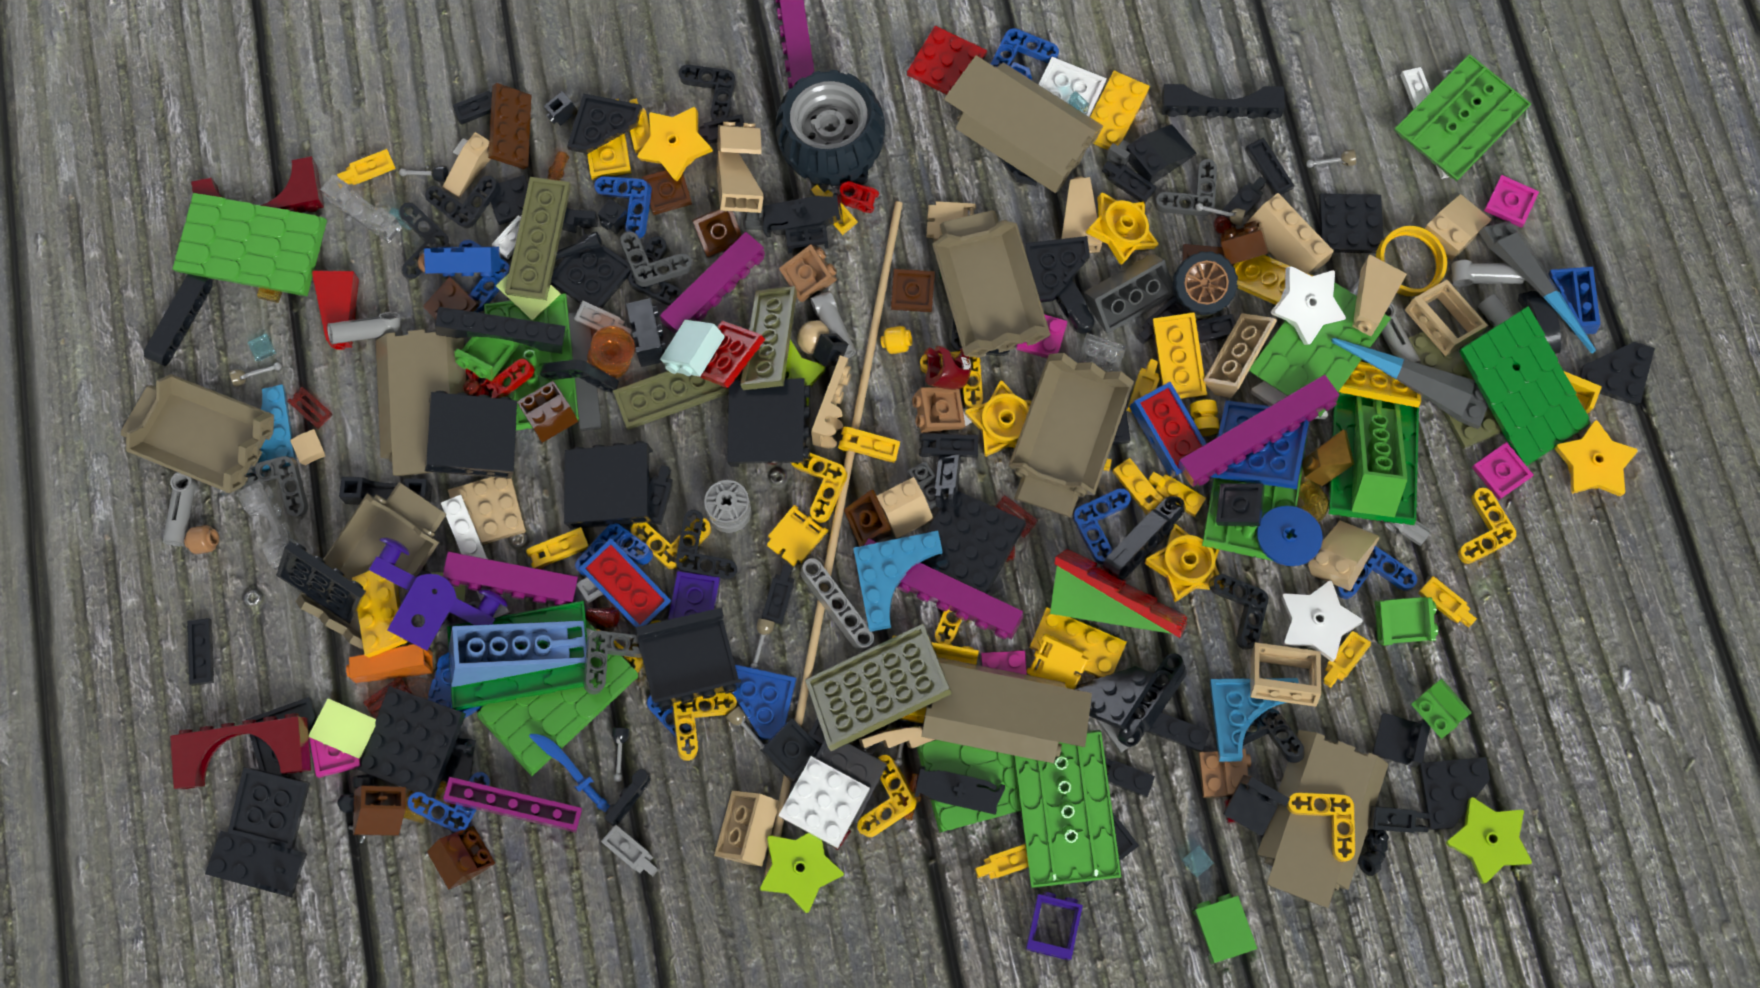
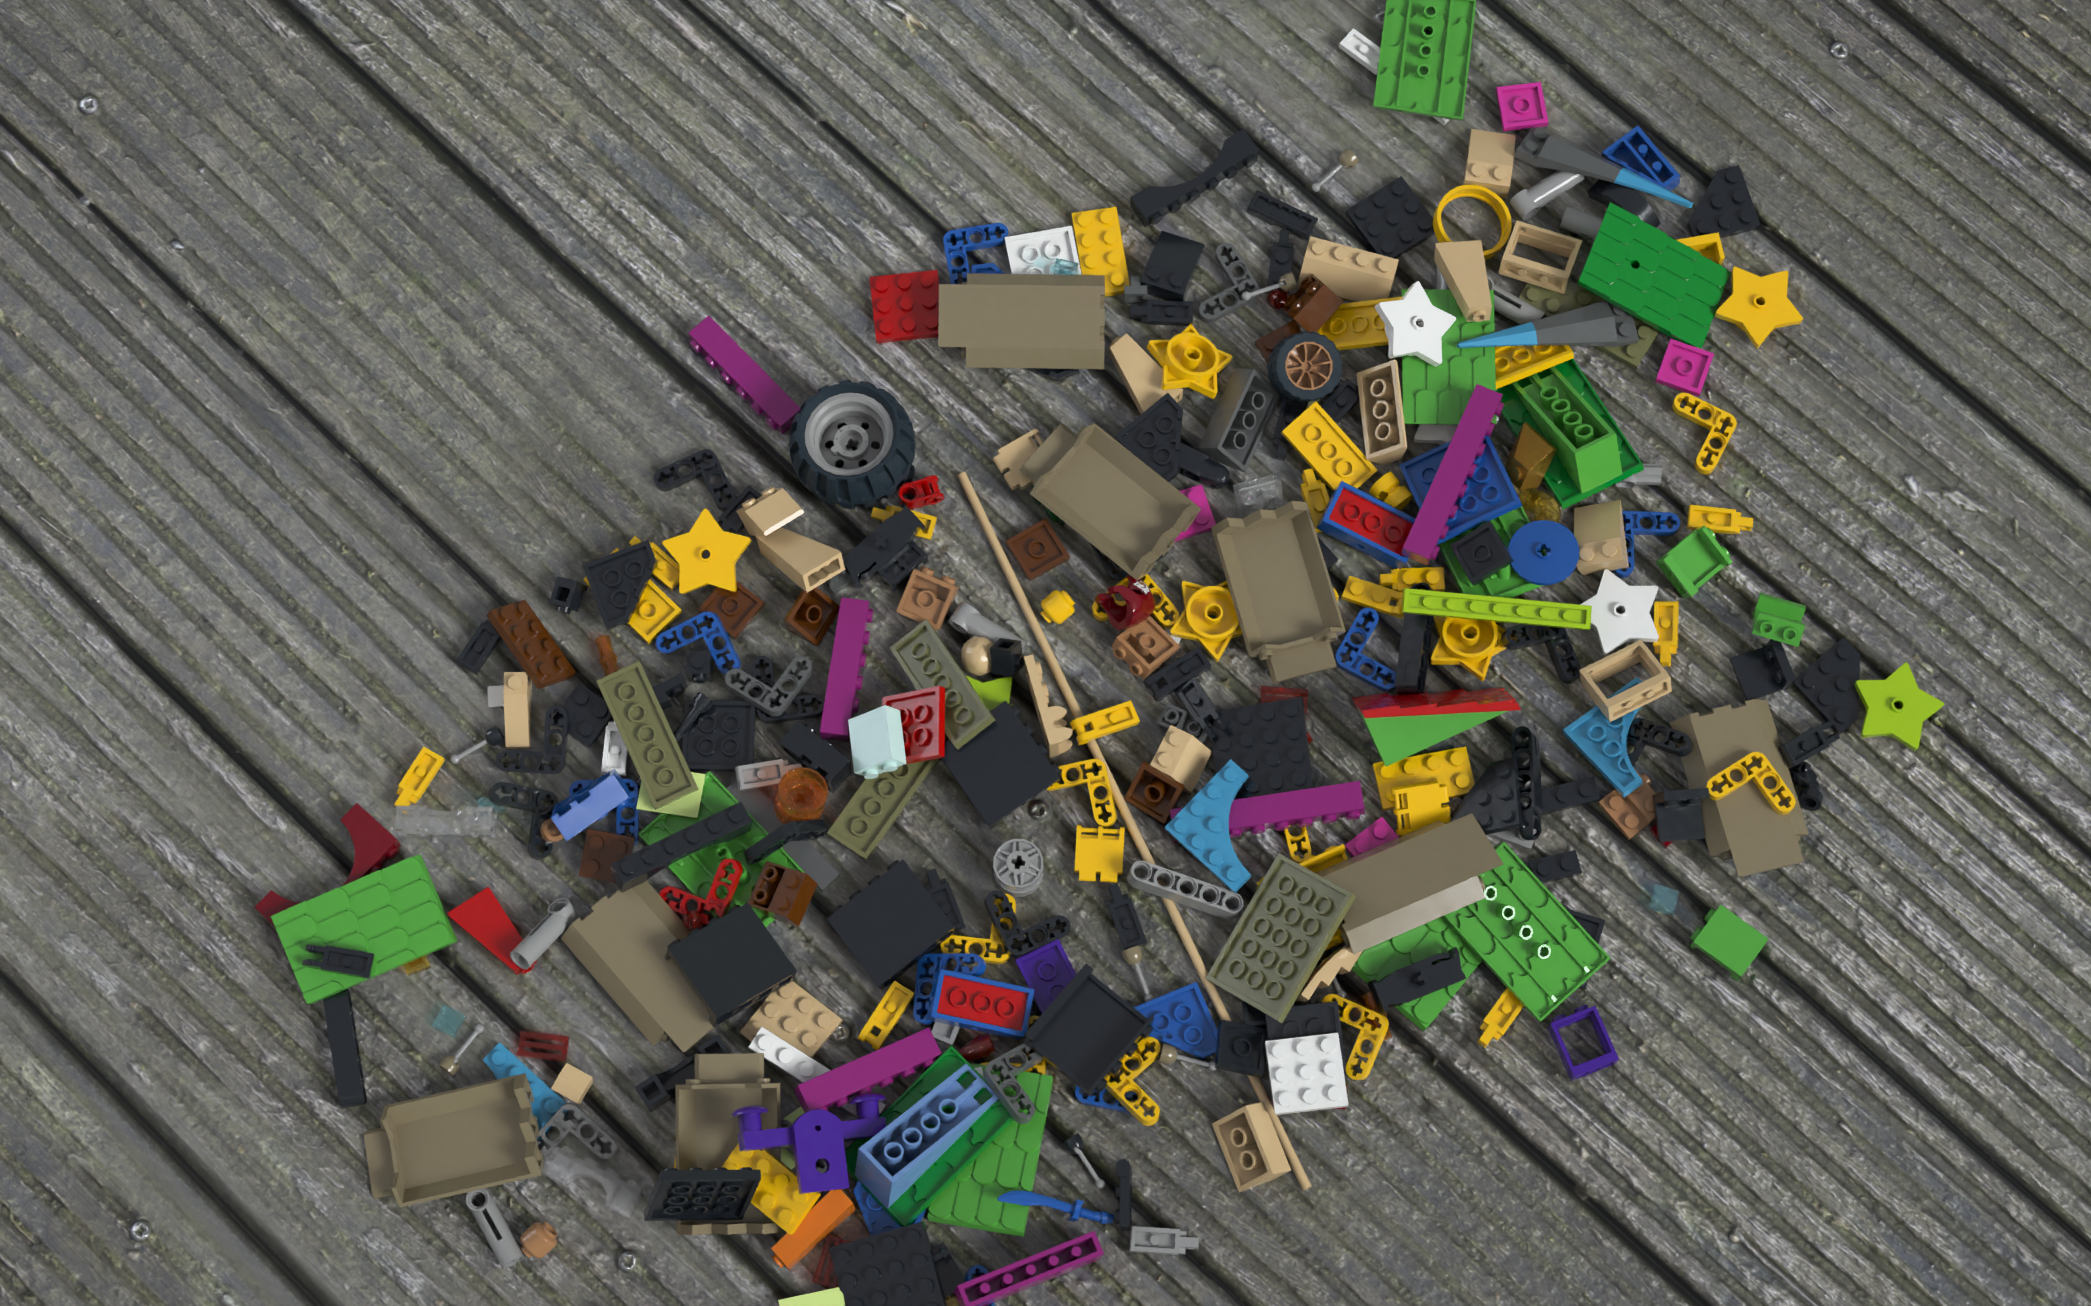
camera: 35 degrees left, 0 degrees up
bright green panel [454,337,519,381] -> none
lime plate [759,833,844,913] -> none
none -> black hinge [302,945,375,979]
none -> lime plate [1402,588,1592,630]

